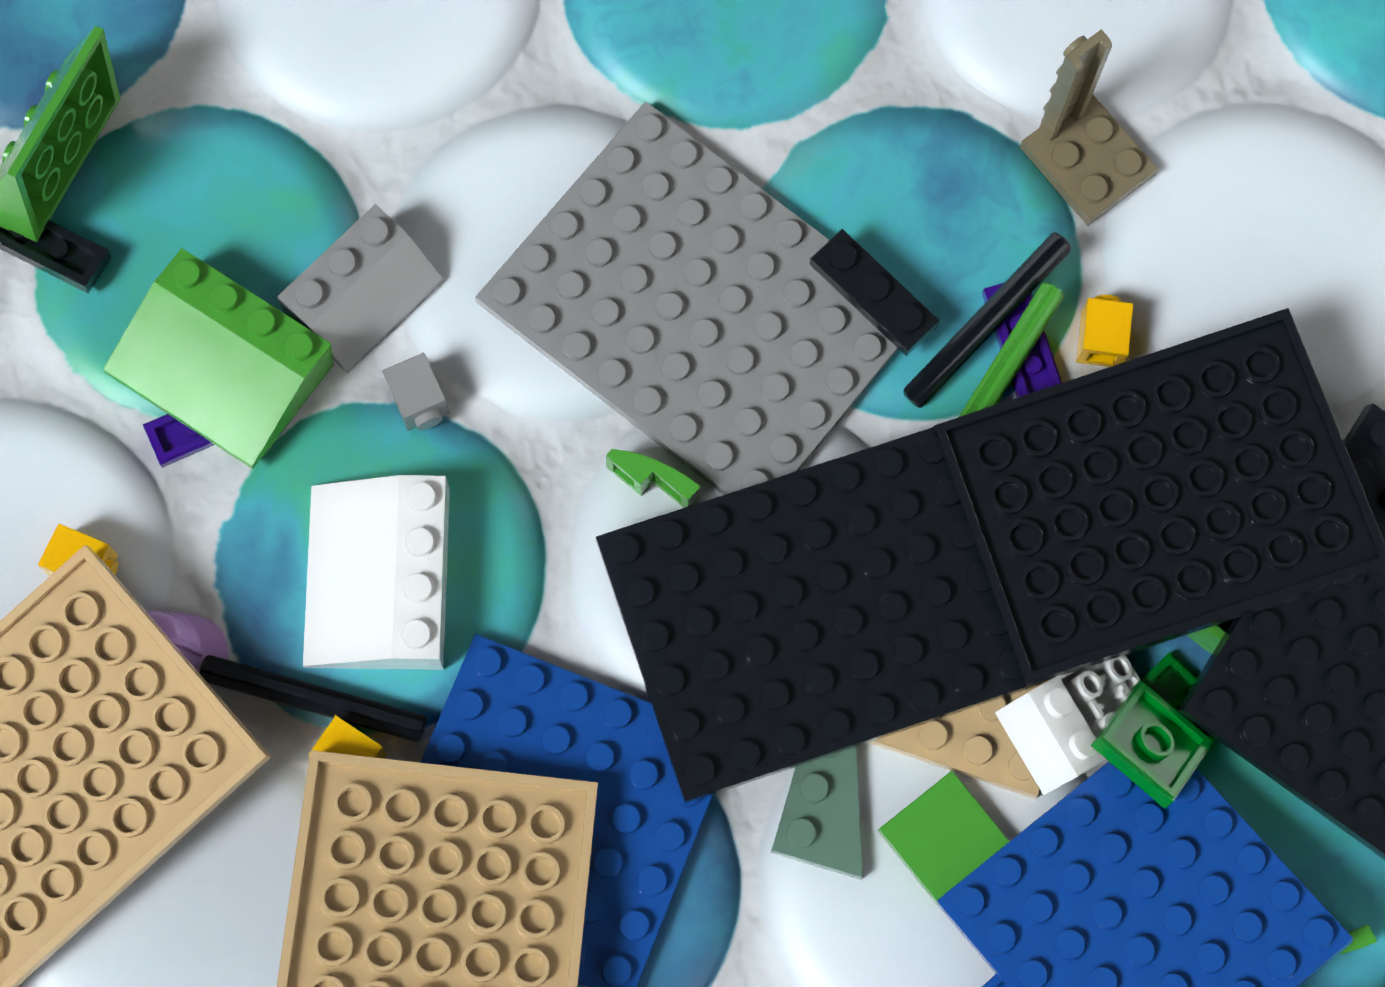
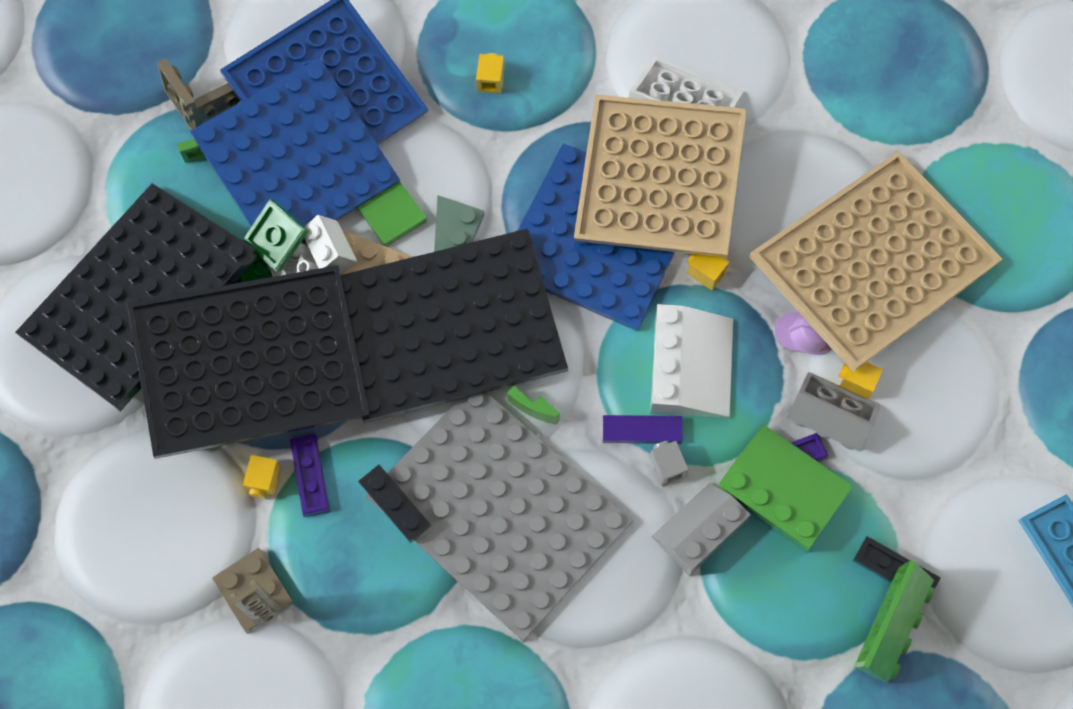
camera: 170 degrees left, 5 degrees down
black axle [199,655,427,742] -> none
black axle [903,232,1071,408] -> none
bright green axle [959,282,1064,417] -> none
none -> dark purple tile [603,415,683,444]
none -> light grey slope [787,372,881,452]

